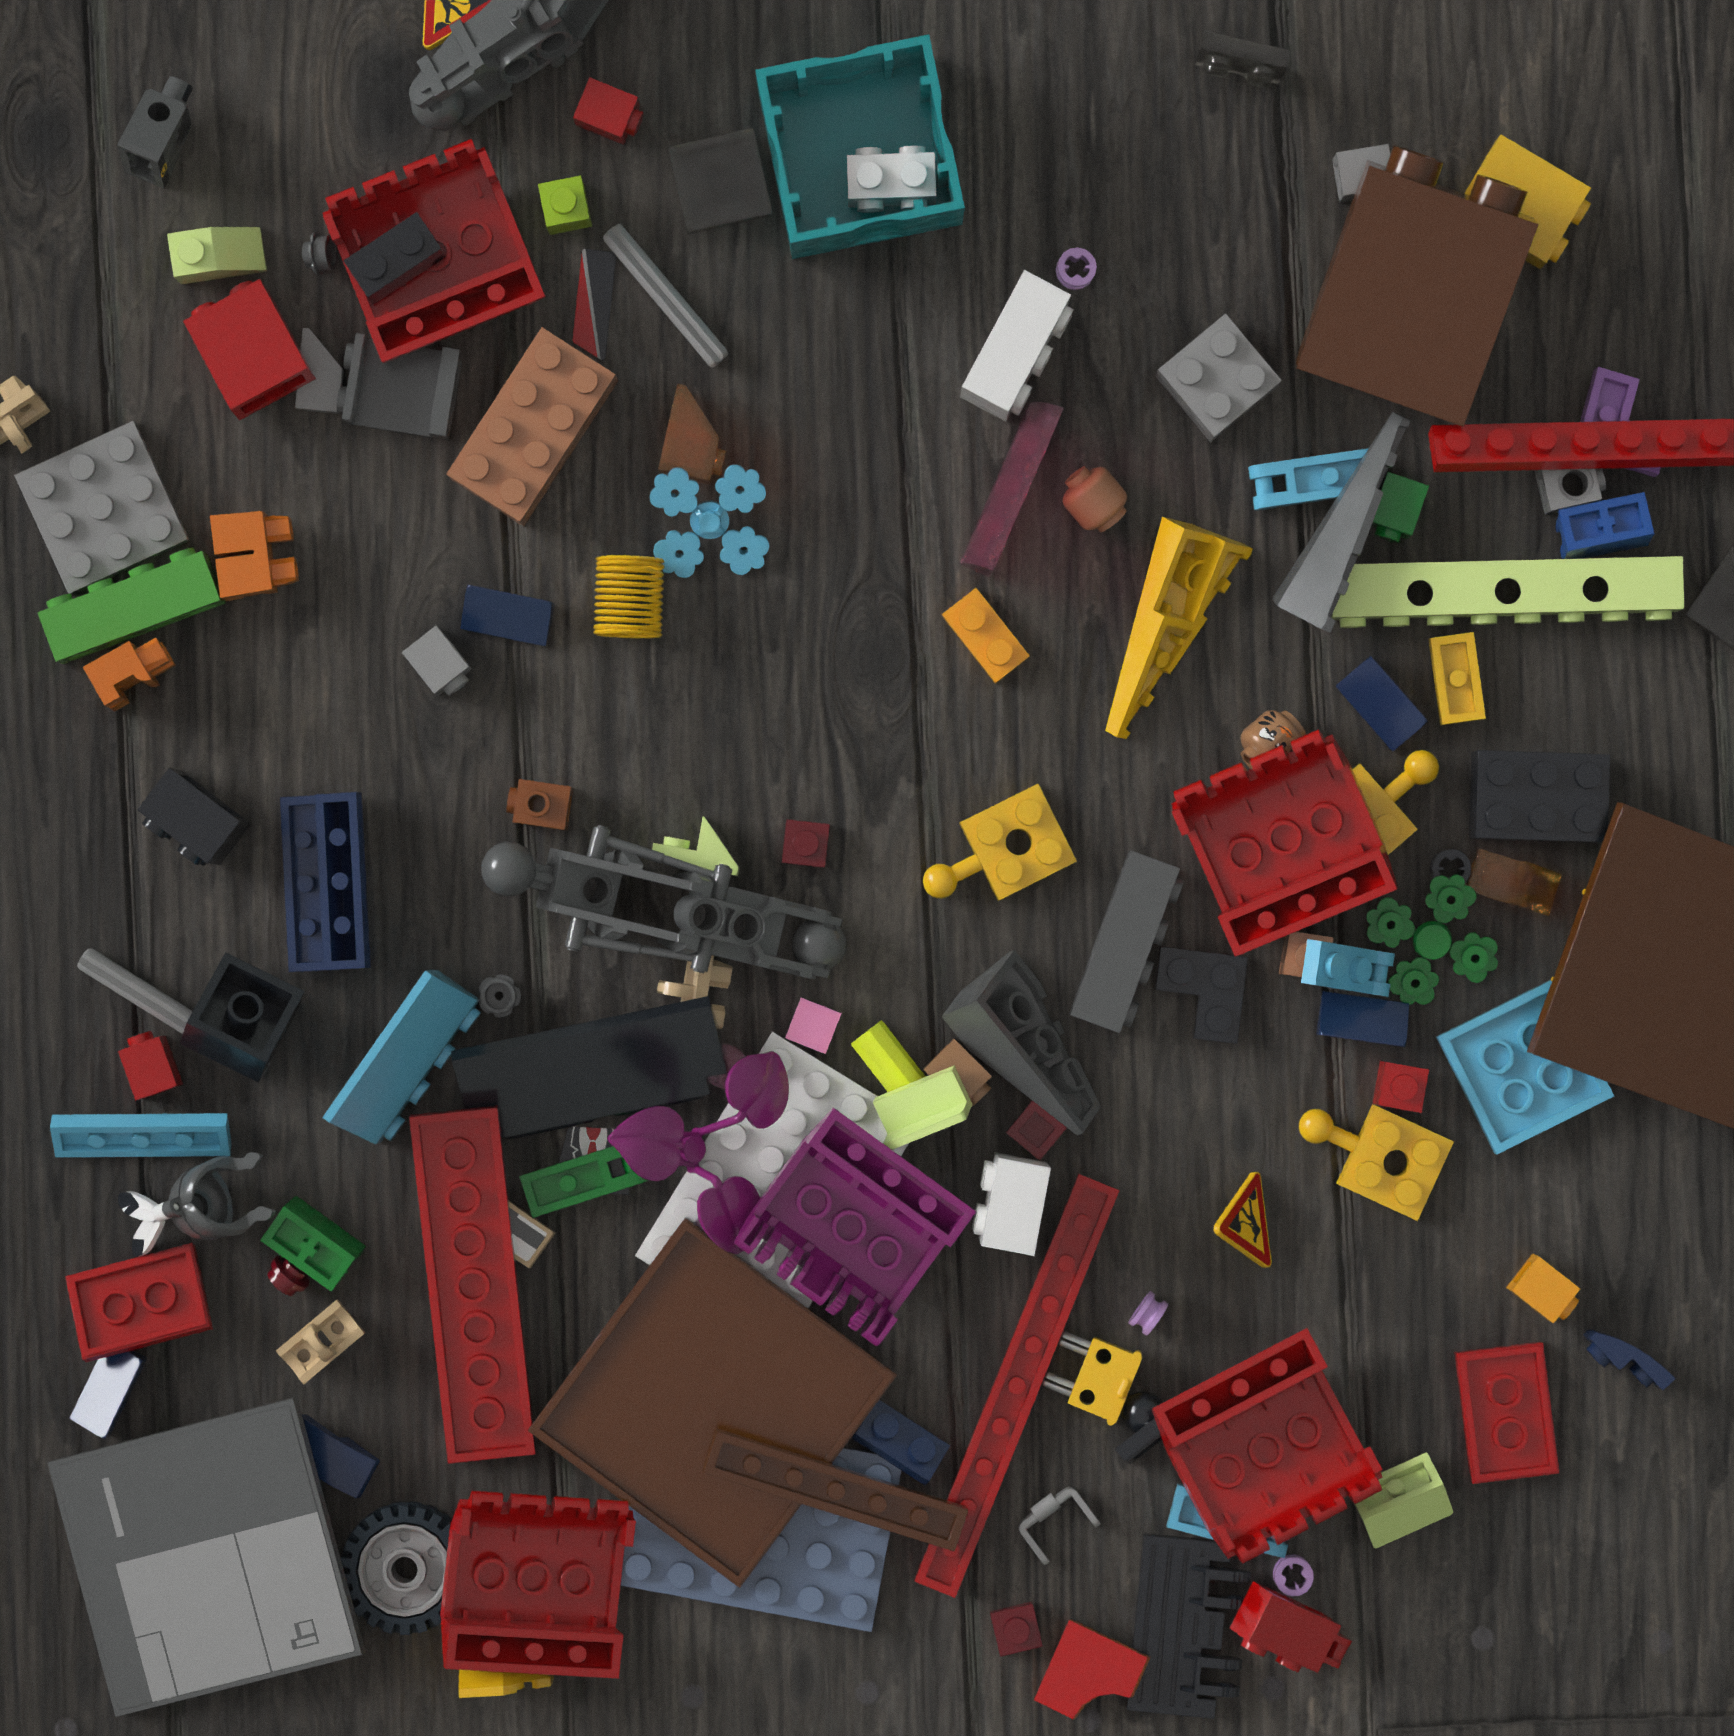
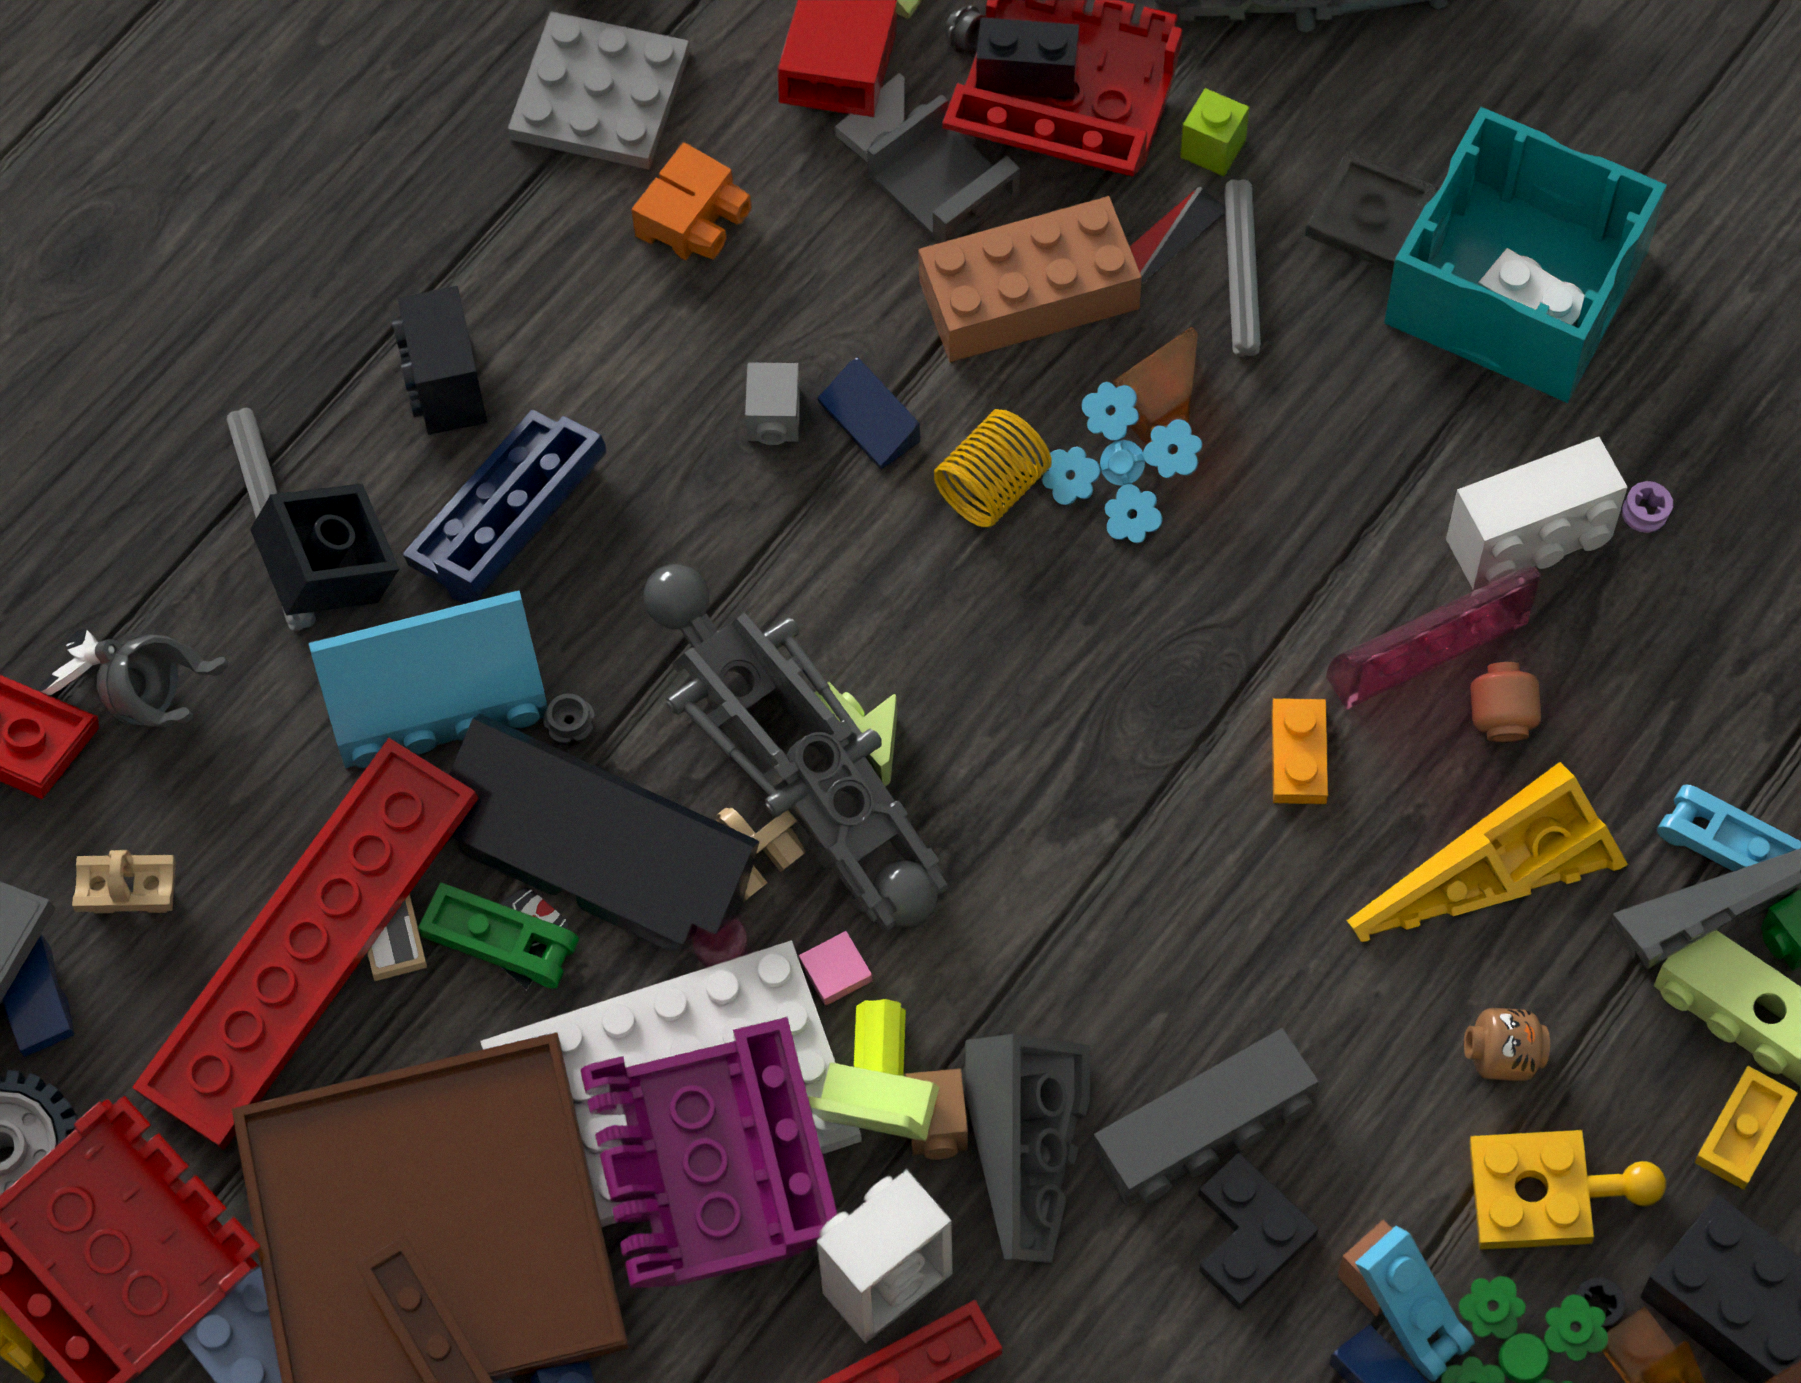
camera: 40 degrees right, 25 degrees down
bright green brick [37,547,226,664] -> none
medium azure plate [50,1113,232,1157] -> none
orange hips [83,638,176,711] -> none
red brick [118,1031,183,1101] -> none
green hinge [260,1196,366,1292] -> none
dark red plate [267,1256,309,1296] -> none
dark orange brick [506,779,574,831] -> none
red brick [573,77,644,145] -> none
magenta plant [607,1051,789,1254] -> none
dark red plate [782,819,830,868] -> none
yellow plate [923,784,1077,901] -> none
dark red plate [1006,1101,1067,1161] -> none
light grey brick [1155,313,1282,443] -> none
red slope [1171,729,1398,957] -> none
dark blue slope [1335,656,1428,752] -> none

